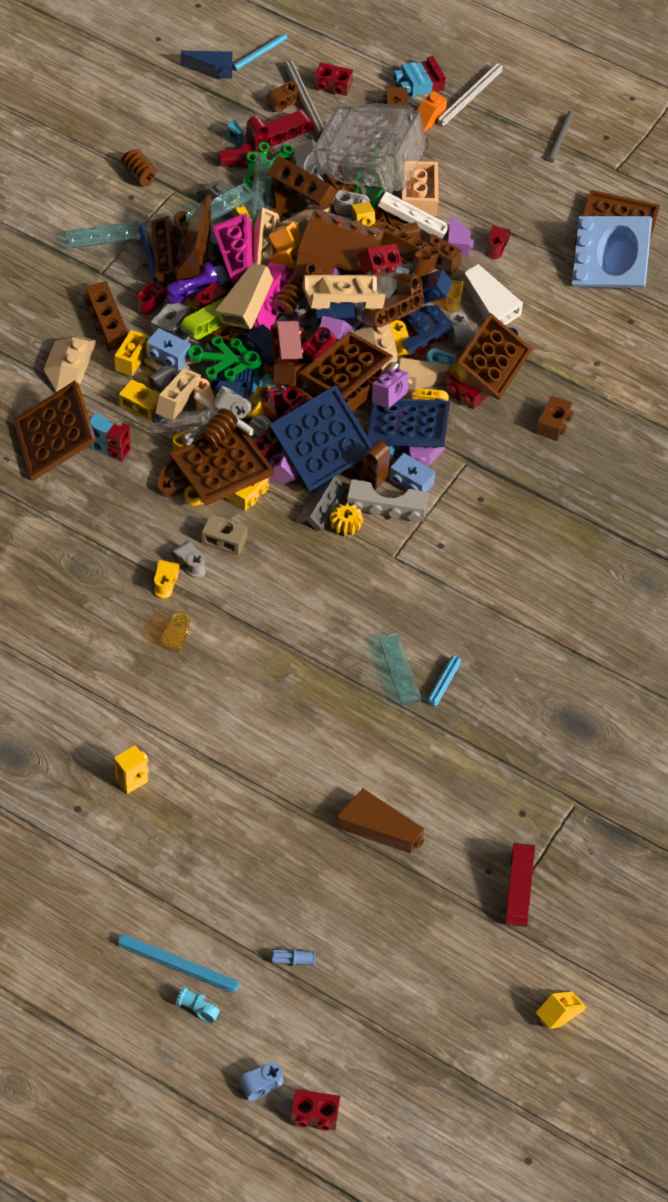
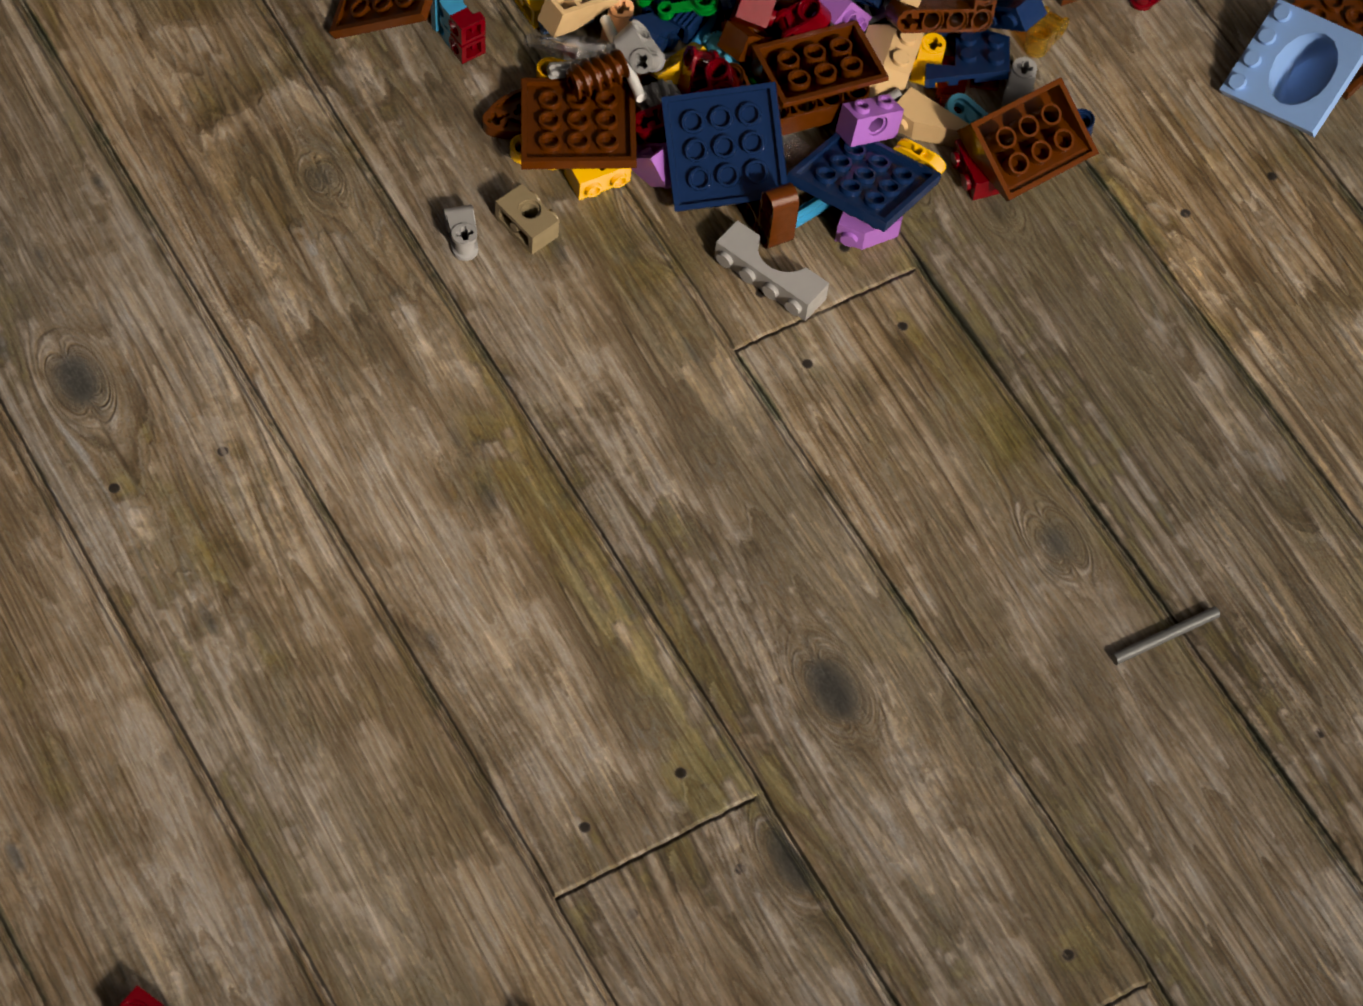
camera: 25 degrees right, 5 degrees up
yellow brick [114,745,149,794] -> none
dark azure axle [118,934,239,993] -> none
yellow piece [154,560,180,599] -> none
clear yellow piece [160,611,190,652] -> none
medium azure connector [176,986,220,1023] -> none
medium blue piece [238,1062,283,1101] -> none
medium blue axle [272,949,316,966] -> none
dark grey panel [295,476,347,531] -> none
yellow gear [329,502,363,536] -> none
reddish brown slope [337,788,425,854] -> none
clear light blue plate [379,632,421,706] -> none
medium blue brick [390,453,436,492] -> none
dark azure axle [427,656,461,706] -> none
white slope [463,264,523,325] -> none
dark red beam [505,842,535,927] -> none
reddish brown brick [536,395,574,441] -> none

